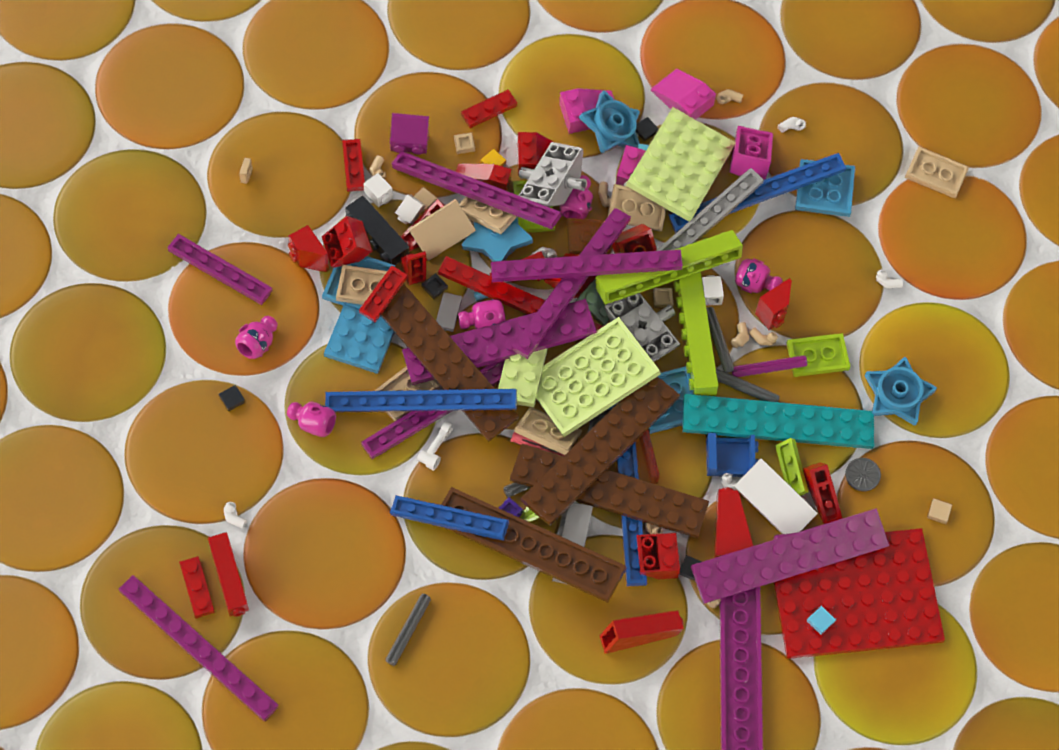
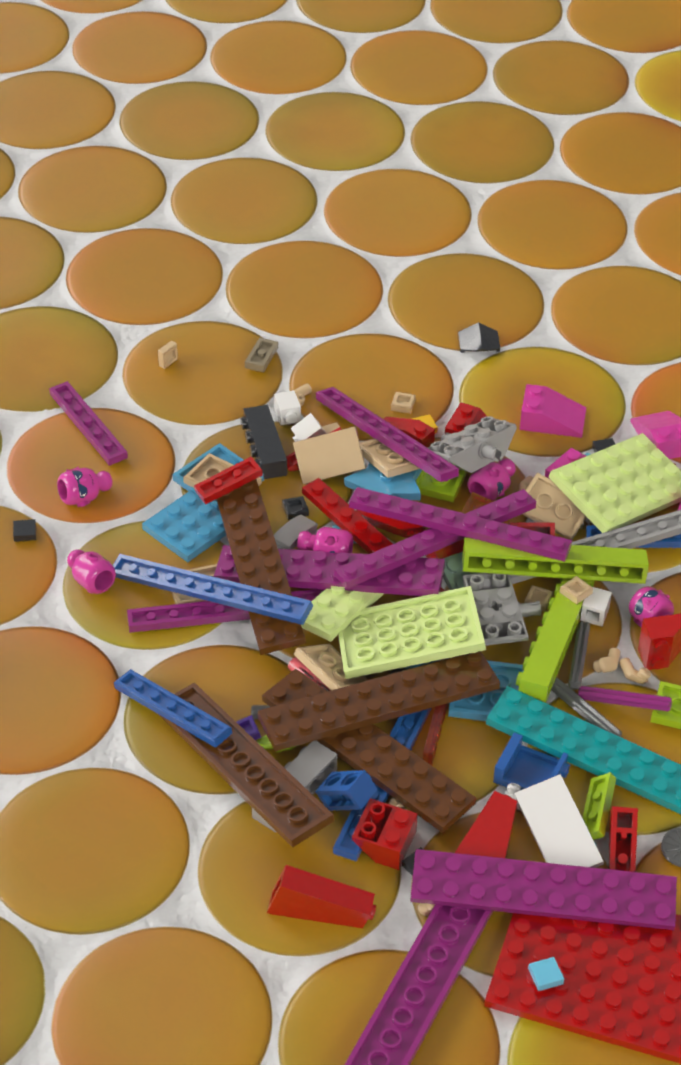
camera: 30 degrees right, 20 degrees down
red slope [288,225,329,272] -> none
red slope [321,216,373,268] -> none
red plate [342,139,365,192] -> none
dark grey axle [386,594,431,666] -> none
magenta slope [390,113,429,155] -> none
red slope [401,251,426,286] -> none
white brick [417,421,453,471] -> none
red plate [461,89,517,128] -> none
dark azure plate [579,90,640,153] -> none
none -> dark tan plate [245,337,278,372]
none -> blue brick [315,770,378,811]
none -> slope [458,322,500,353]
none -> tan tile [560,576,593,605]

